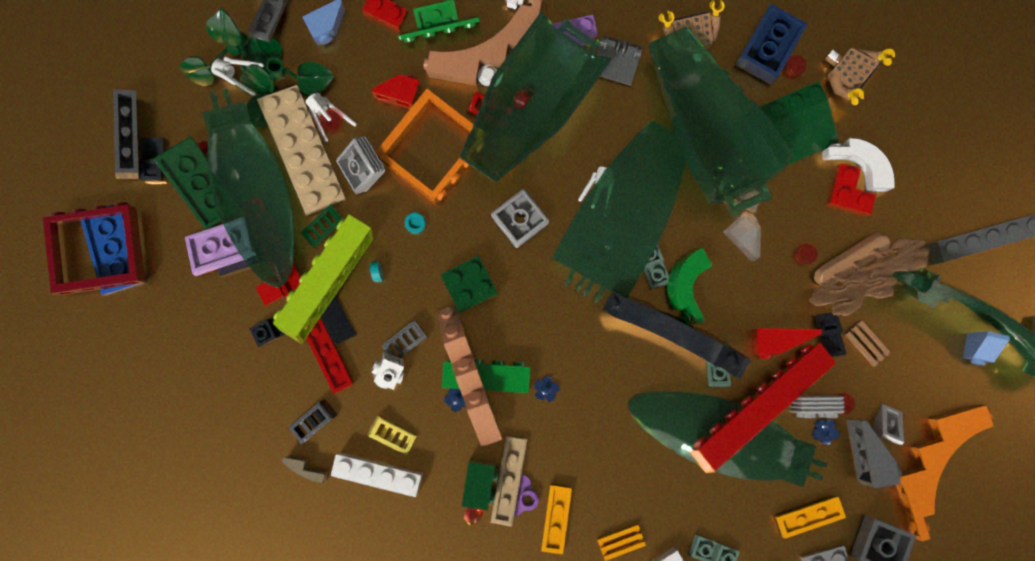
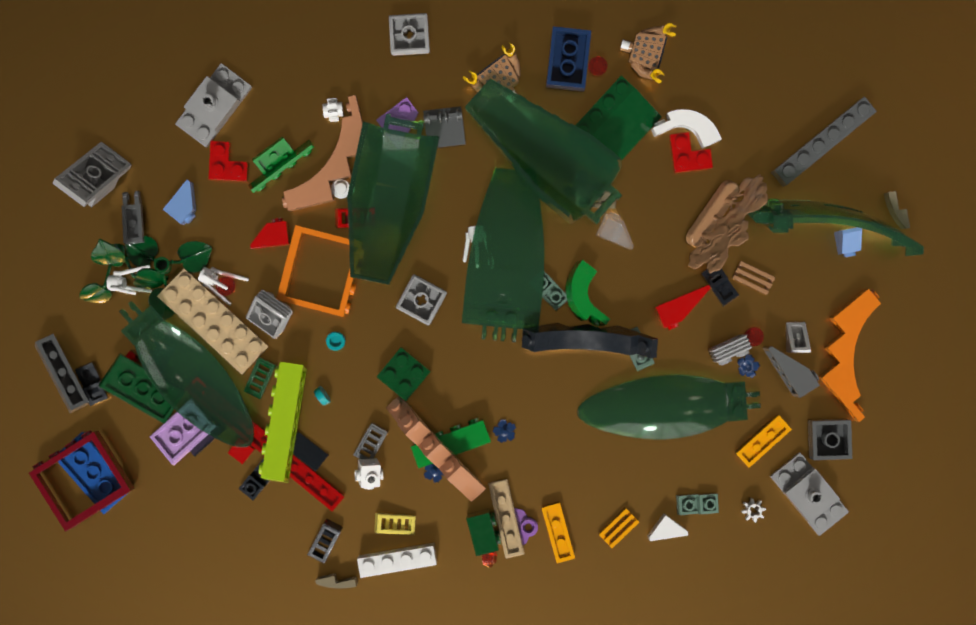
camera: 25 degrees left, 5 degrees up
clear red plate [513,89,531,110] -> none
red brick [690,343,836,473] -> none
clear red plate [795,243,817,265] -> none

